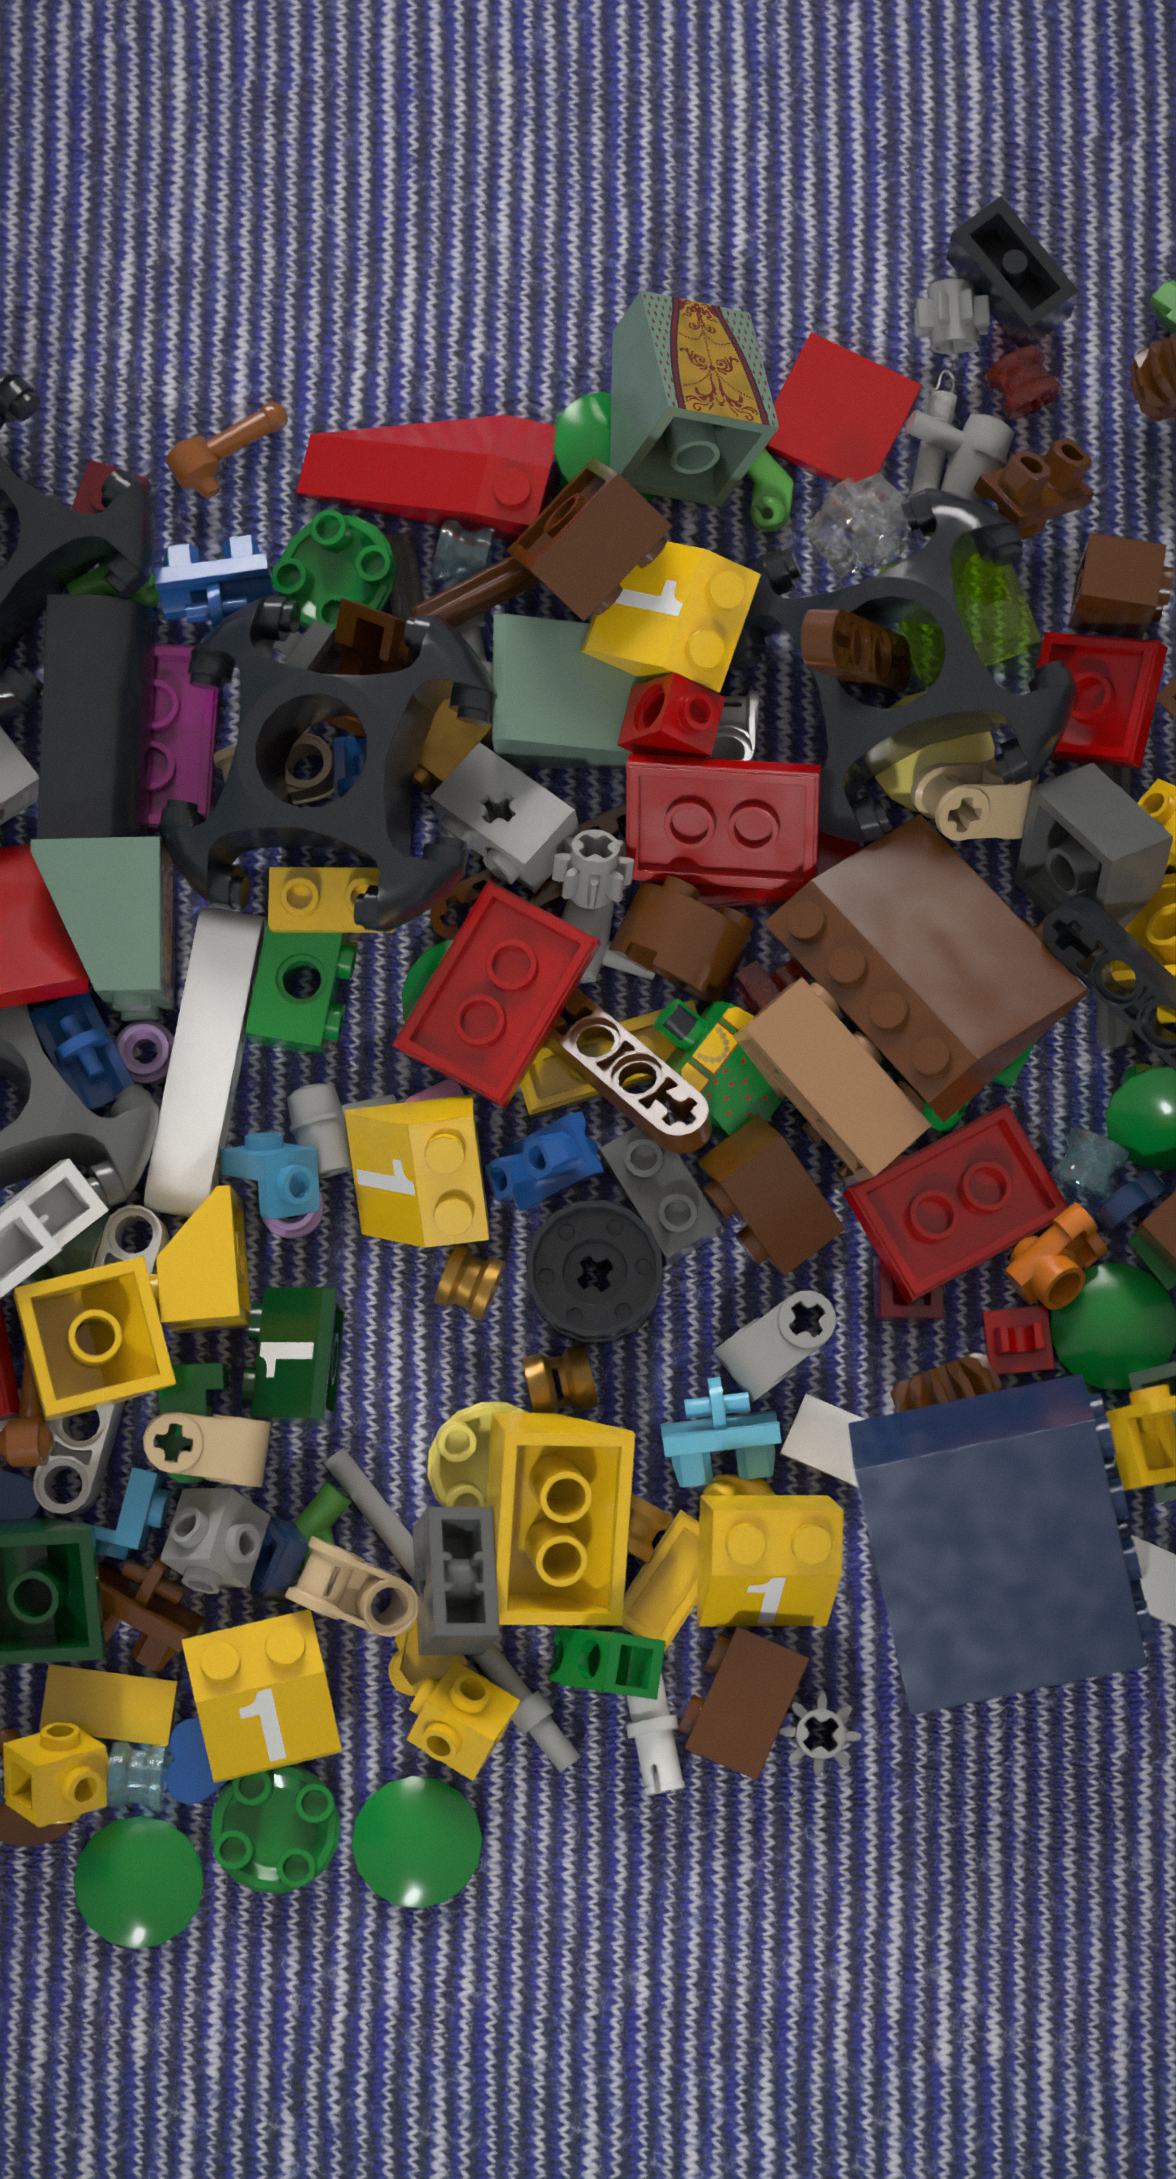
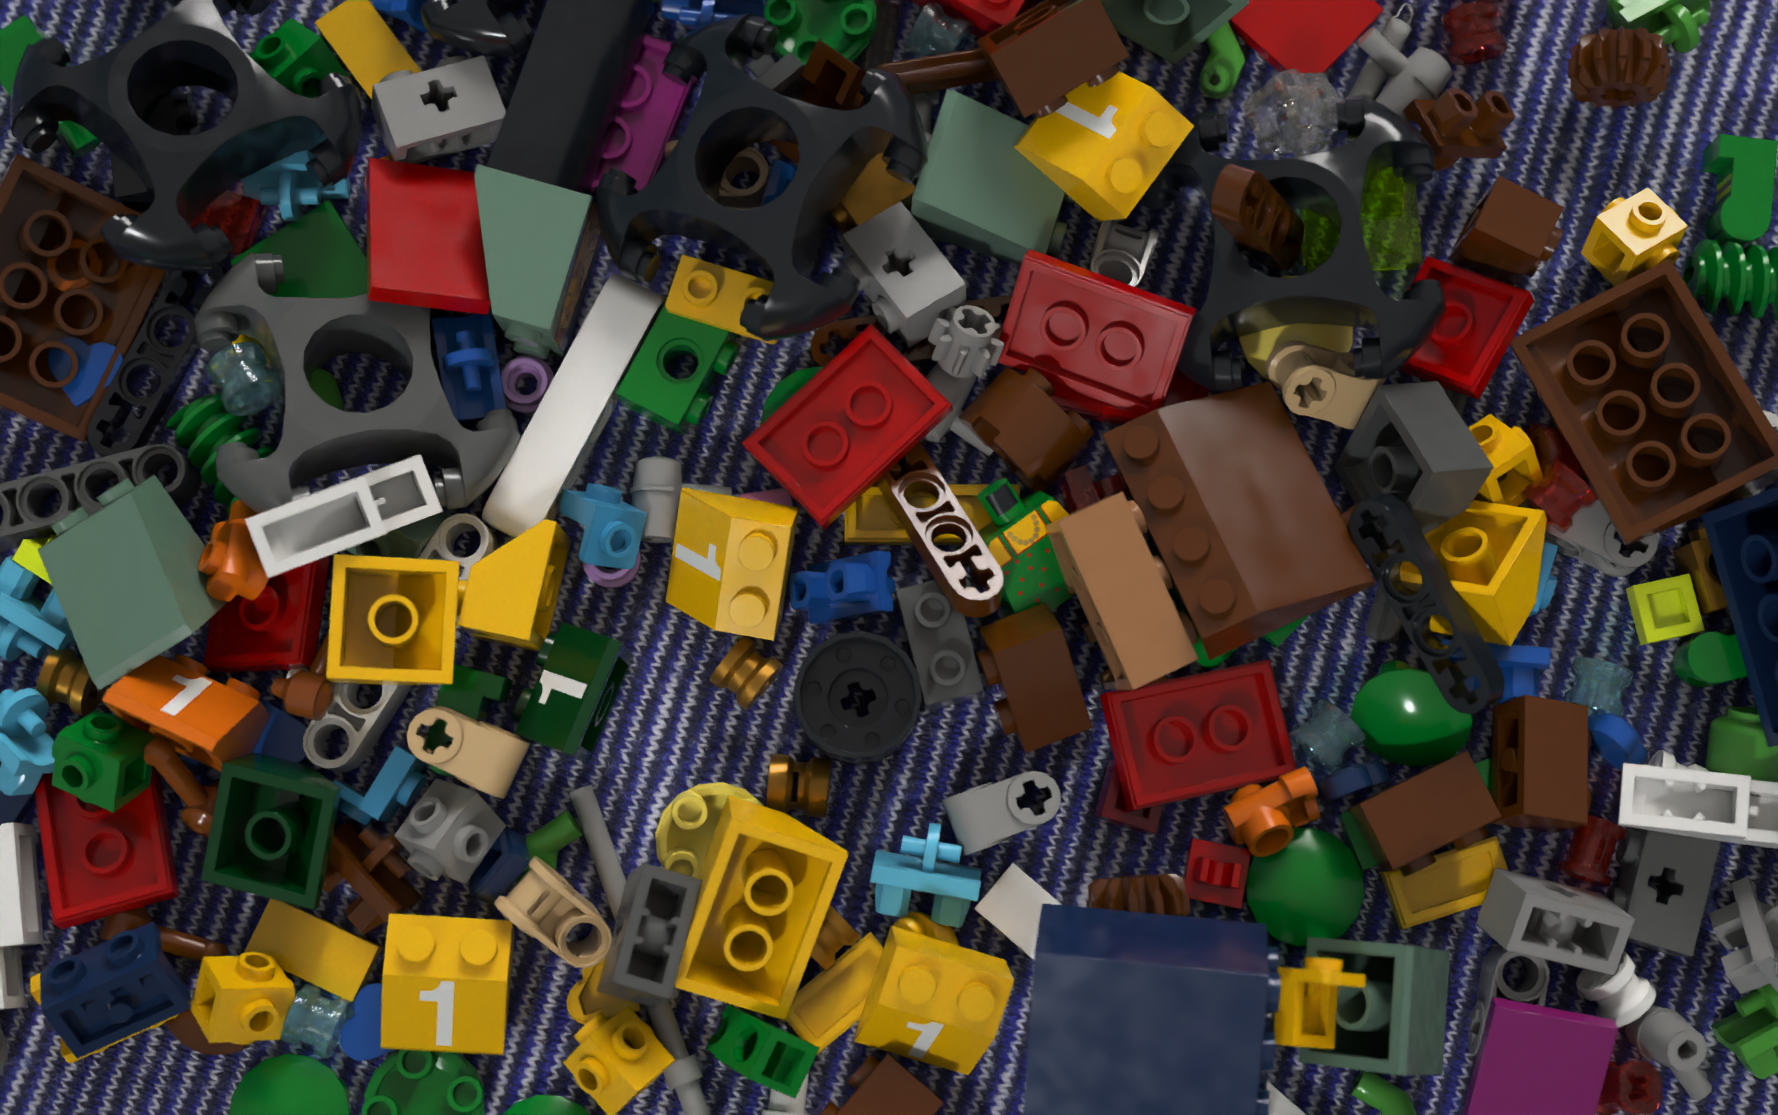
camera: 10 degrees right, 0 degrees up
red brick [617,672,726,758] -> none

